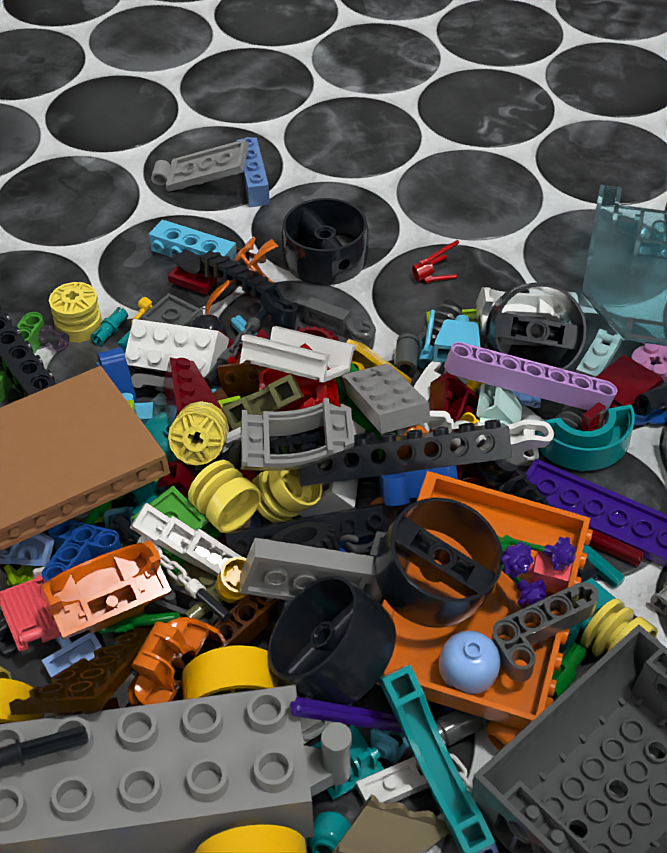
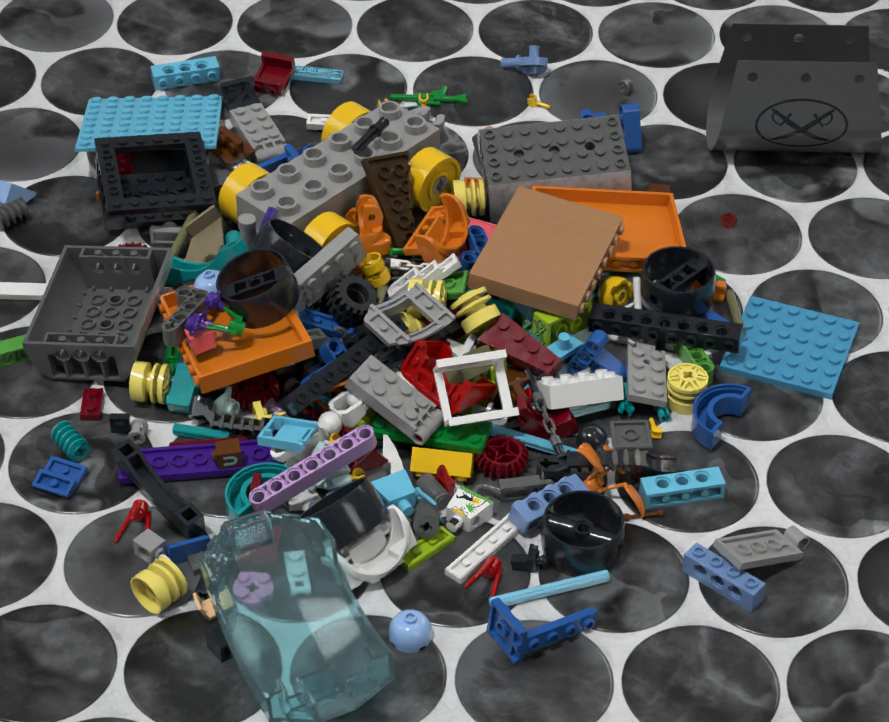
camera: 140 degrees right, 5 degrees down
none -> reddish brown brick [212,438,242,470]
none -> medium azure container [257,415,319,452]
none -> light blue cylinder [389,609,432,653]
none -> red plate [436,464,455,497]
none -> white tile [445,513,520,584]
none -> white torso [446,486,493,532]
none -> blue bracket [486,597,597,665]
none -> medium azure axle [489,570,610,606]
none -> medium blue brick [508,474,590,535]
none -> black piece [510,544,549,573]
none -> light grey hinge [626,342,667,408]
none -> blue brick [691,383,752,450]

